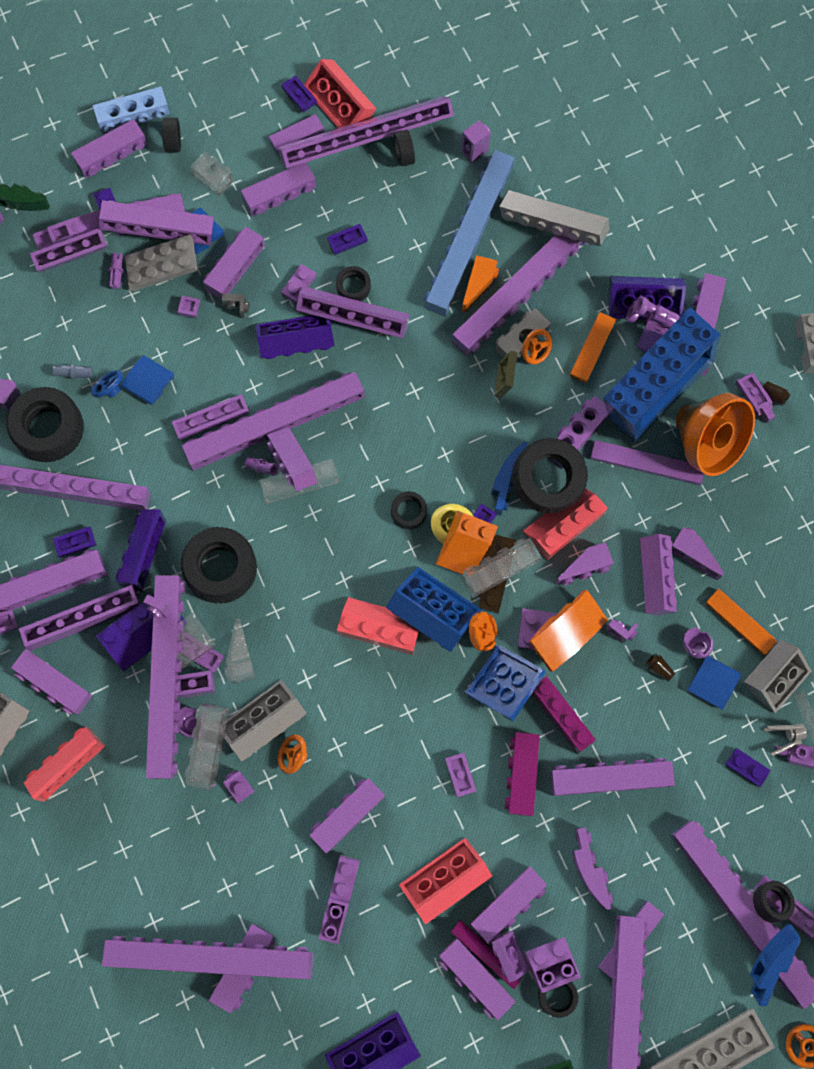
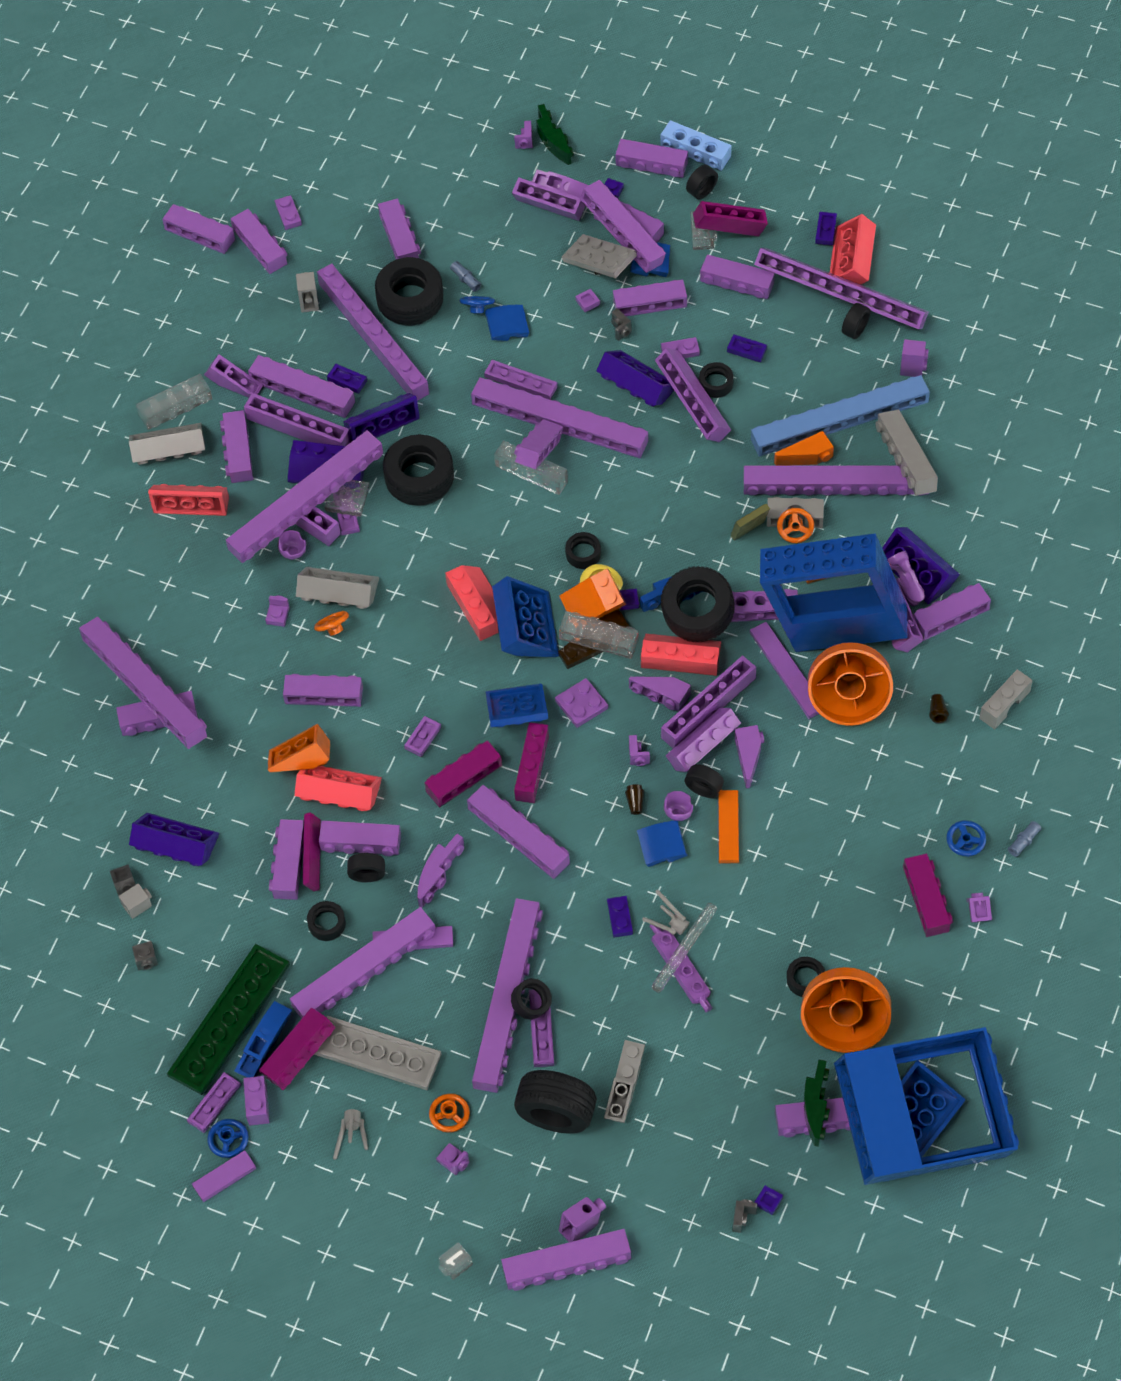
camera: 55 degrees right, 15 degrees down
medium lavender axle [109,252,123,289] -> none
medium lavender plate [144,595,172,619] -> none
clear brick [185,703,229,790] -> none
clear slope [224,618,256,684] -> none
medium lavender pin [244,457,279,476] -> none
medium lavender tile [269,114,324,154] -> none
medium lavender slope [318,855,360,944] -> none
orange tile [469,612,498,651] -> none
medium lavender plate [492,931,529,983] -> none
medium lavender slope [524,937,581,993] -> none
orange slope [529,590,608,672] -> none
medium lavender hinge [736,372,775,423] -> none
light grey slope [744,640,812,714] -> none
blue slope [750,925,801,1006] -> none
none -> orange slope [267,724,330,772]
none -> black tyre [347,853,385,883]
none -> medium lavender brick [661,655,756,748]
none -> black tyre [684,764,724,798]
none -> magenta brick [693,201,768,236]

